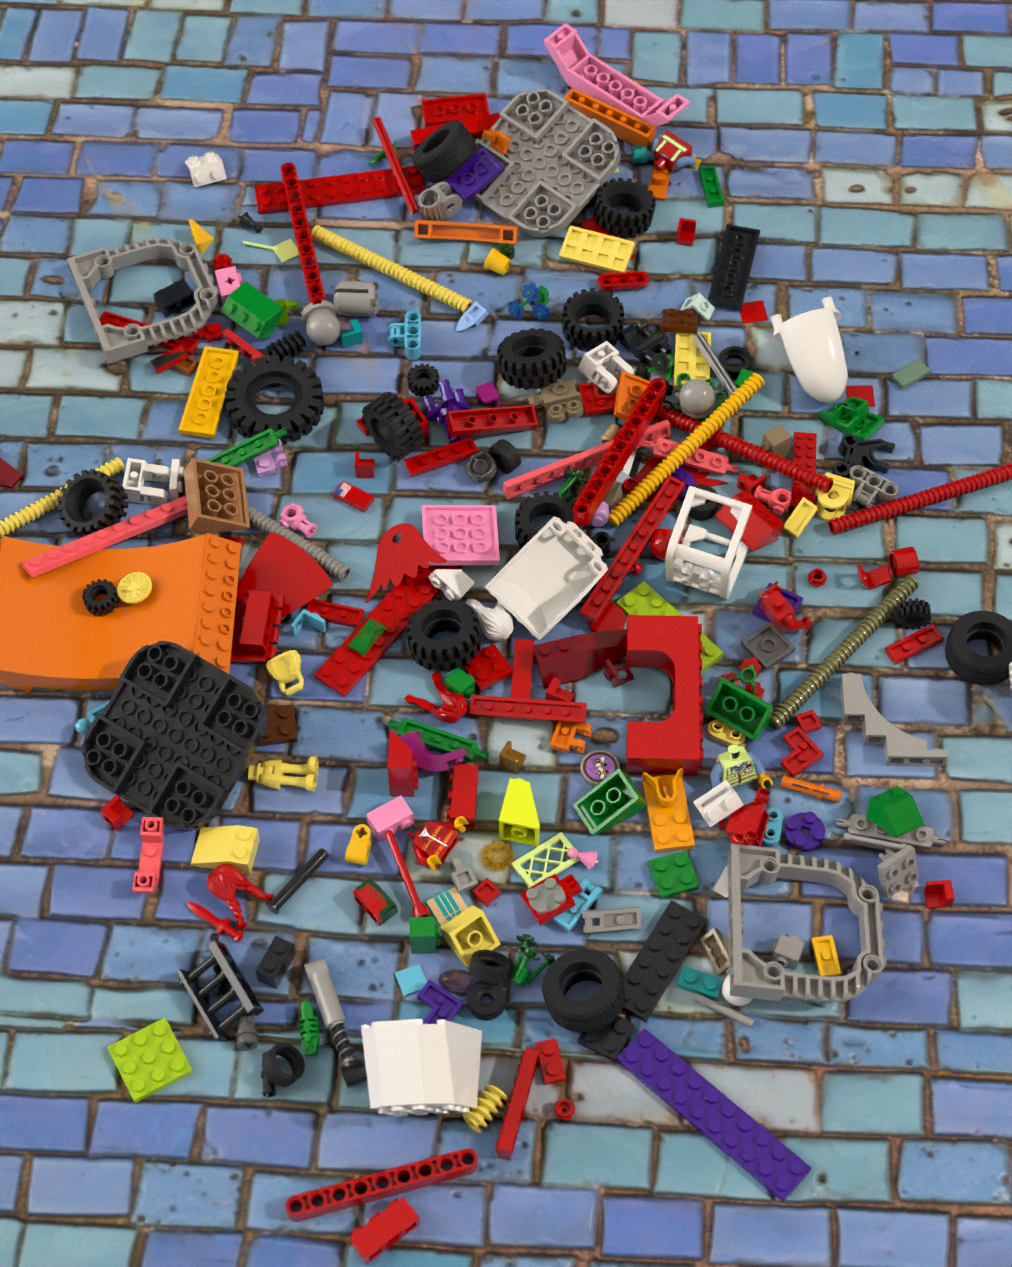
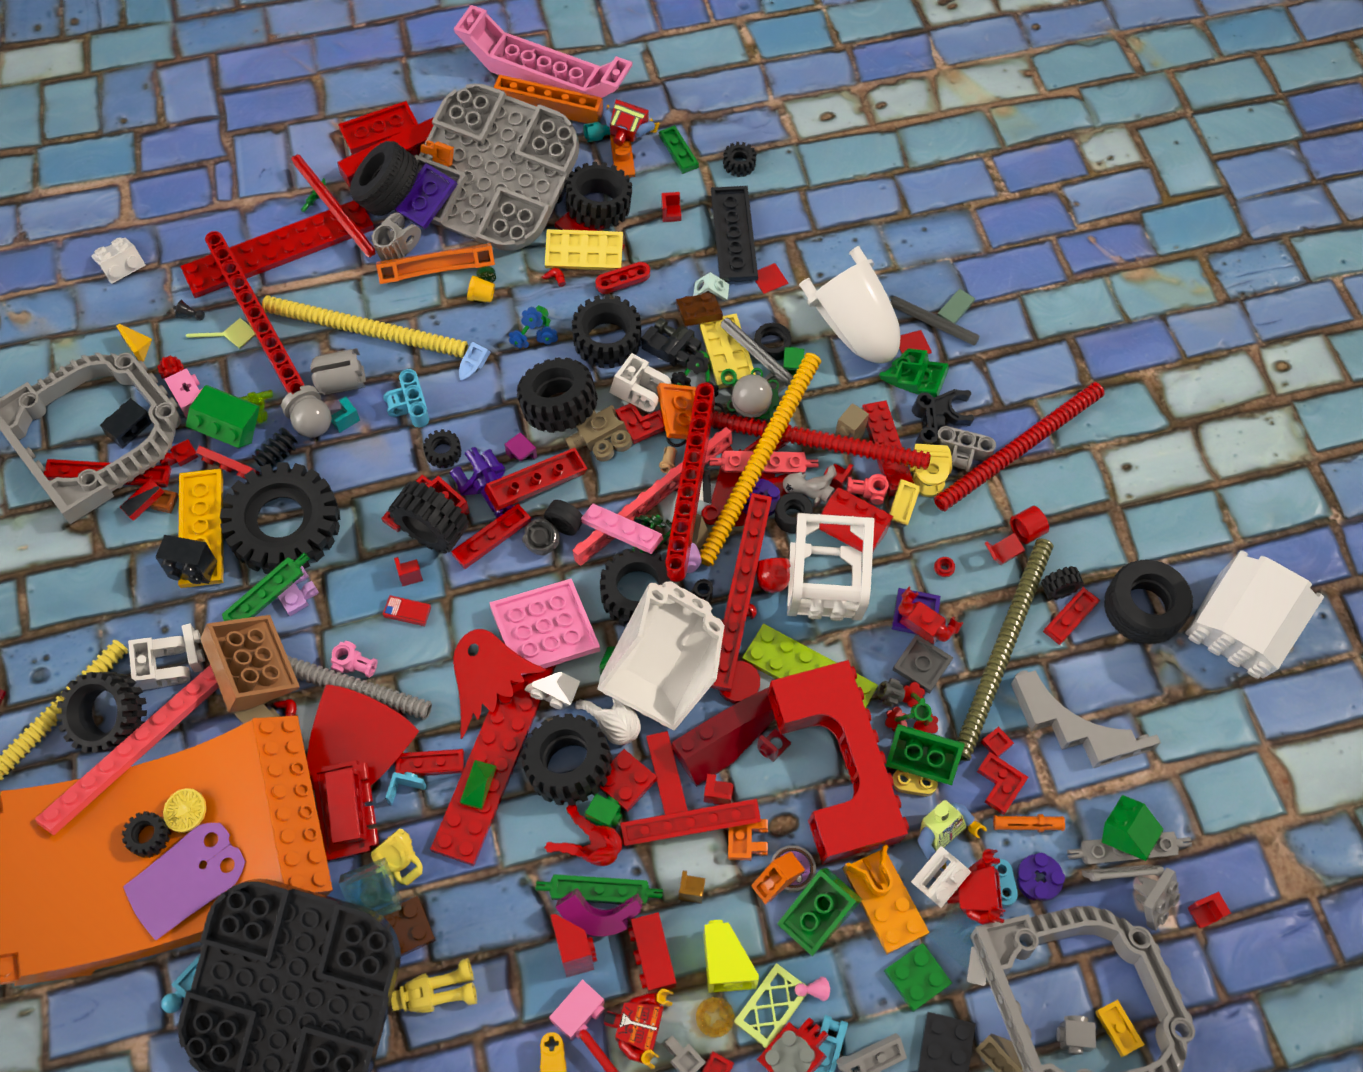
camera: 20 degrees left, 5 degrees up
none -> medium lavender piece [123,823,245,940]
none -> black brick [155,535,217,584]
none -> clear light blue brick [339,857,402,916]
none -> red animal [541,268,566,287]
none -> bright pink plate [581,504,663,554]
none -> black tyre [723,142,757,177]
none -> orange arch [751,851,805,904]
none -> light grey animal [783,465,837,507]
none -> dark grey gear [877,678,905,707]
none -> dark grey axle [891,296,980,345]

